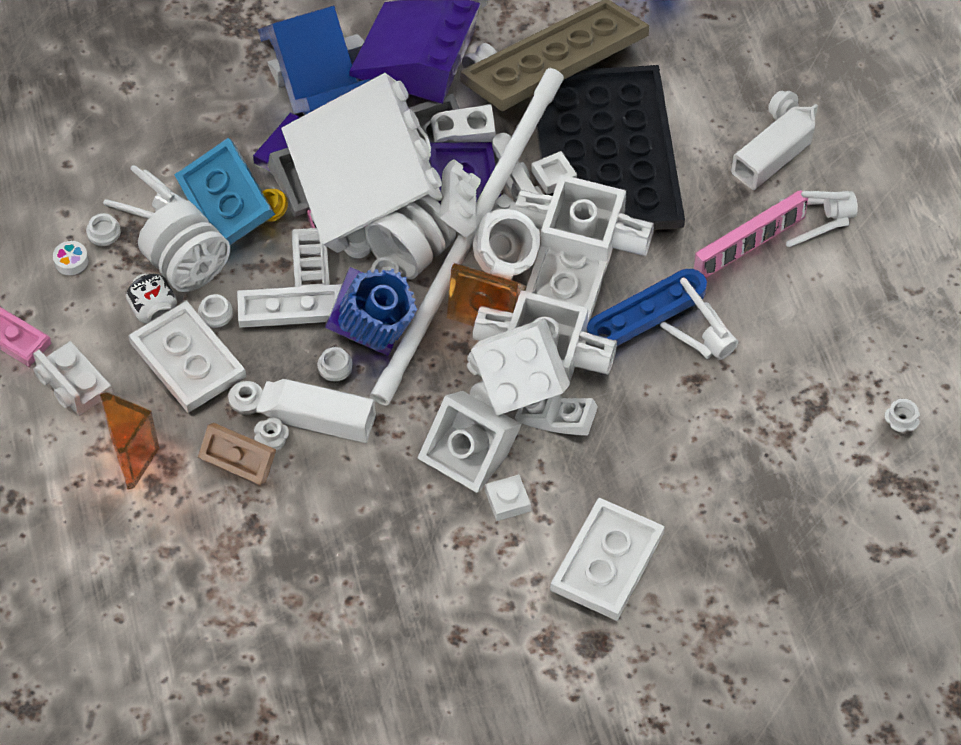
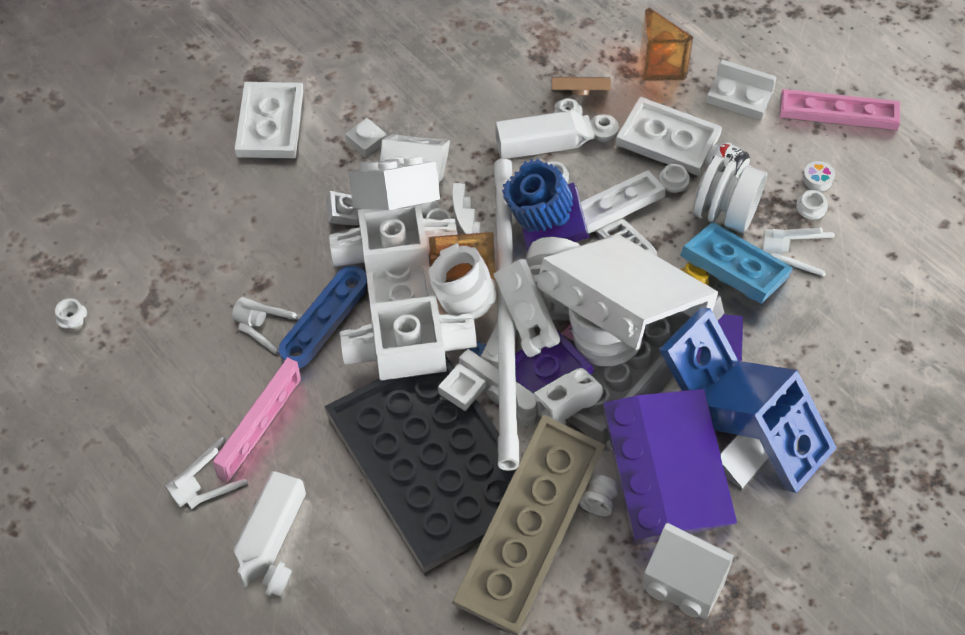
camera: 155 degrees right, 0 degrees up
none -> white slope [453,183,481,248]

